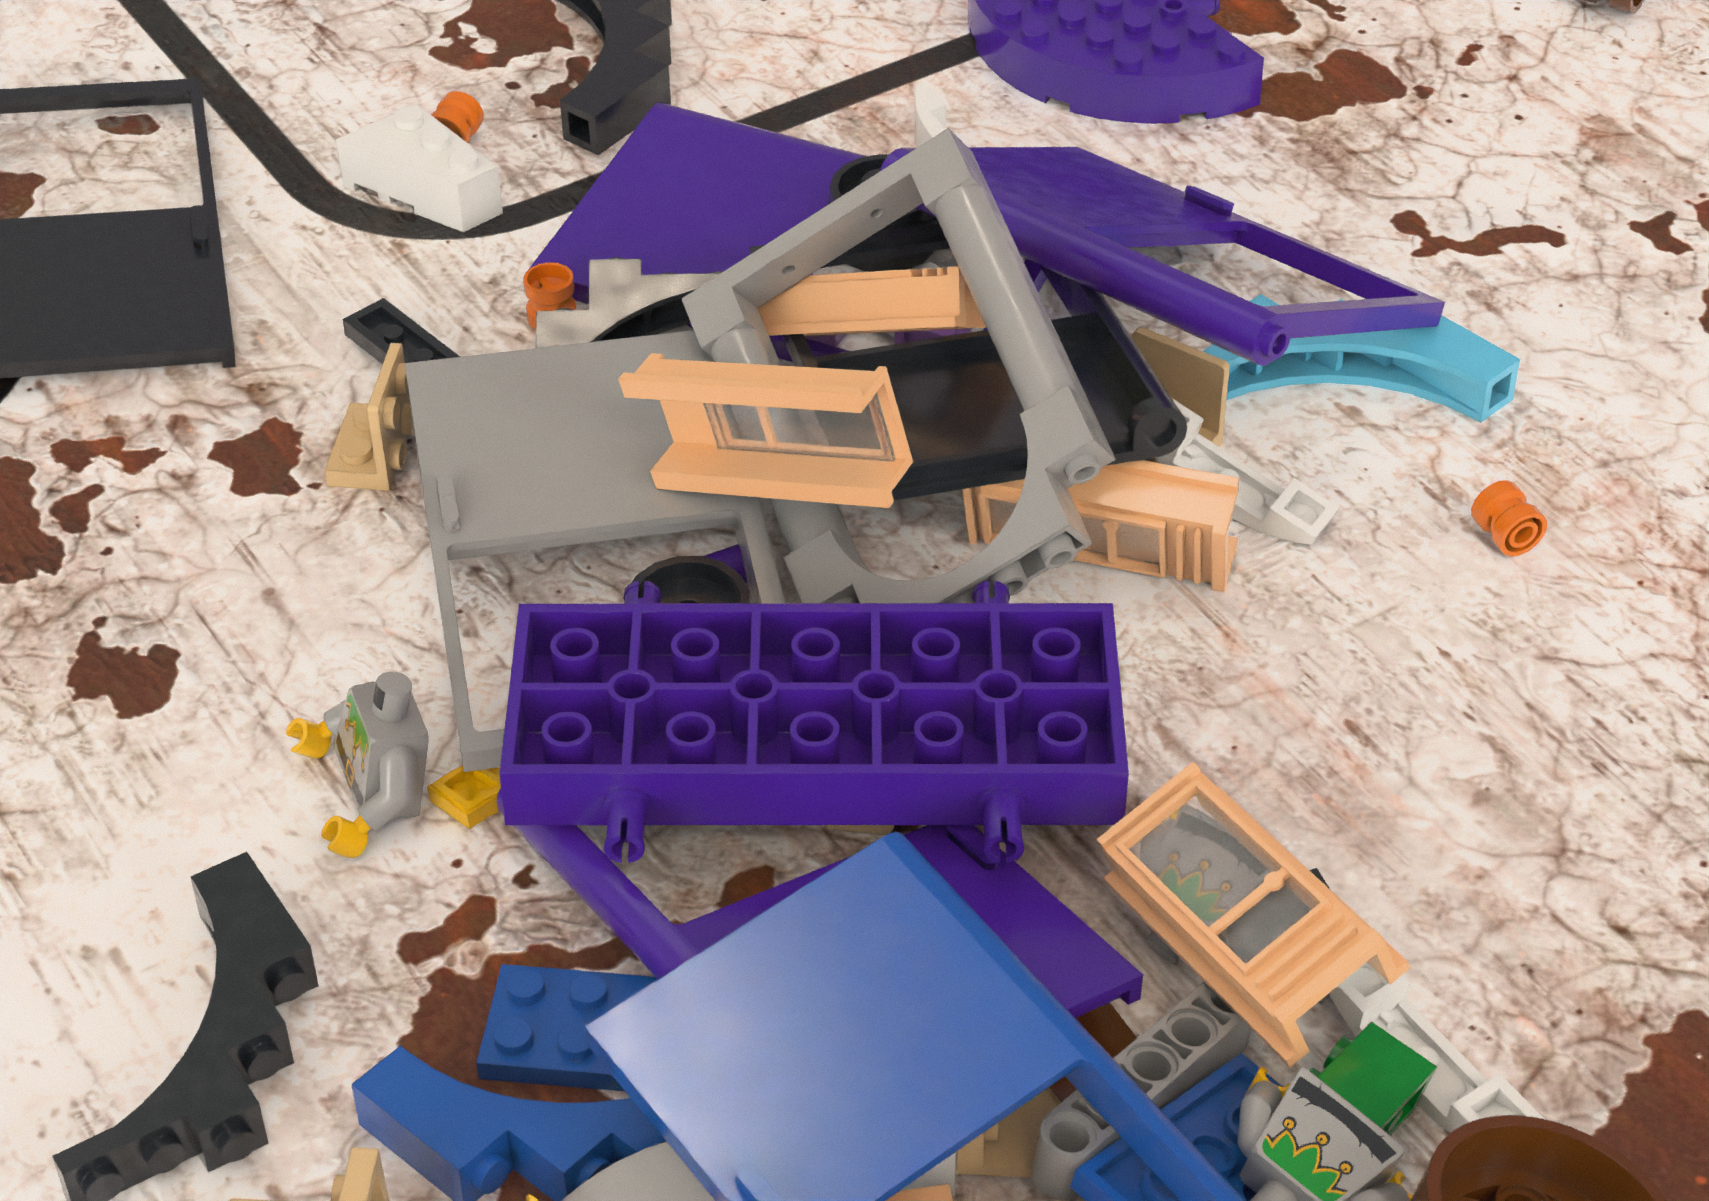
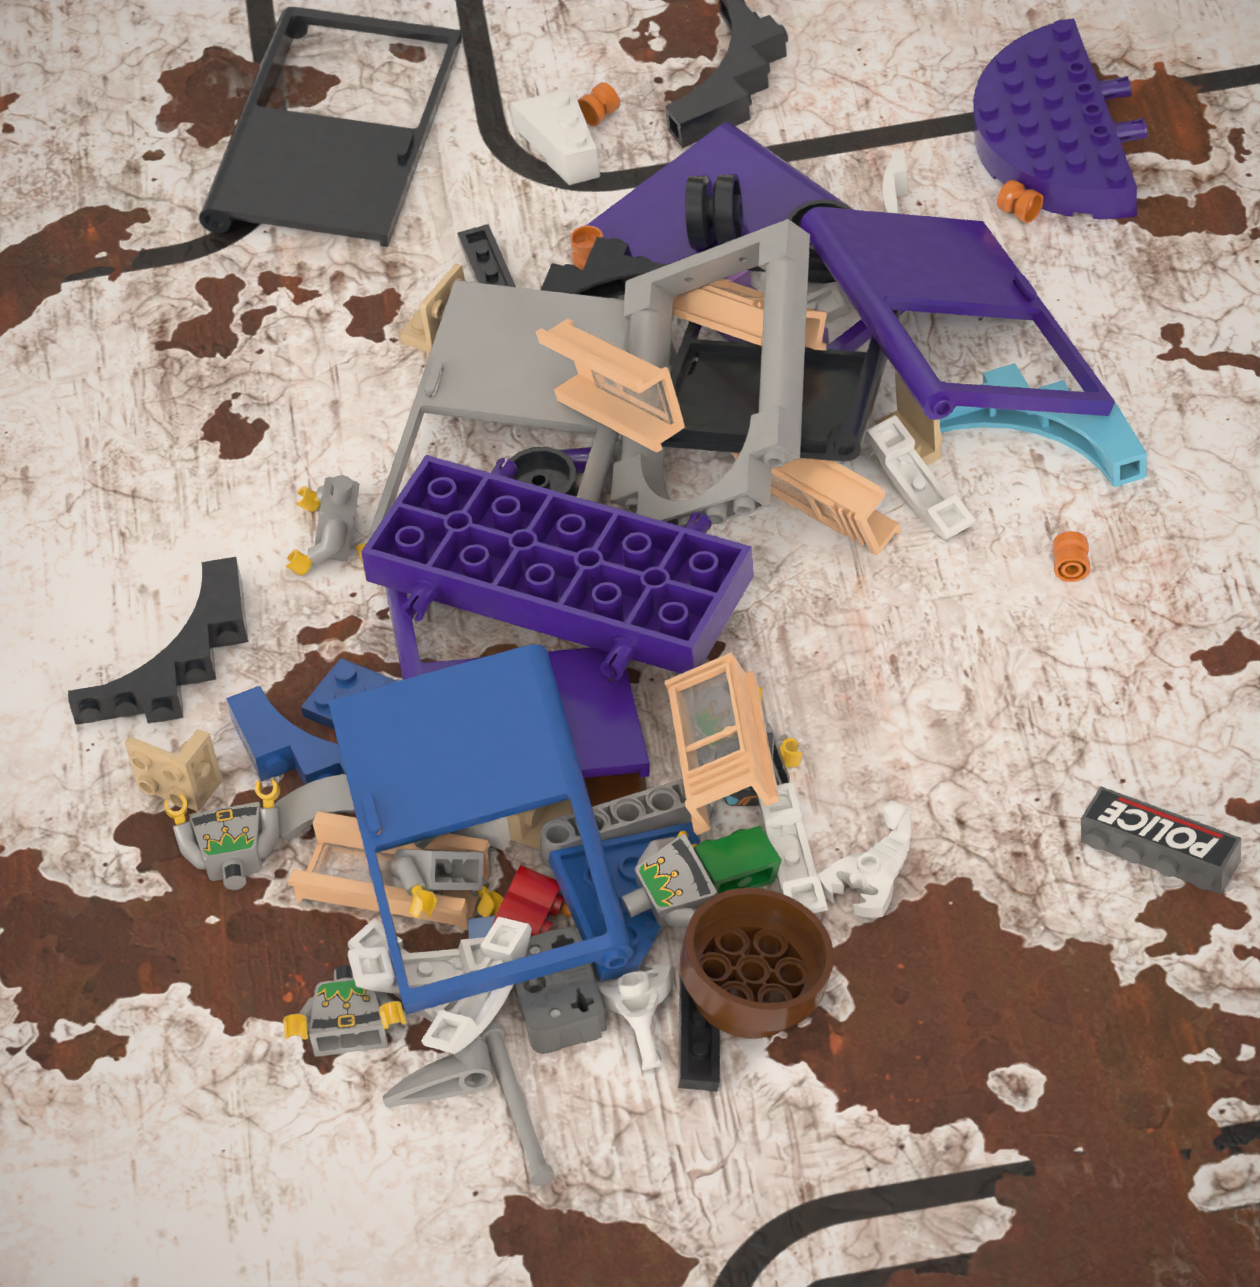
camera: 30 degrees right, 5 degrees up
none -> black wheel [685,174,743,249]
none -> white animal [819,800,912,918]
none -> orange wheel [997,179,1043,223]

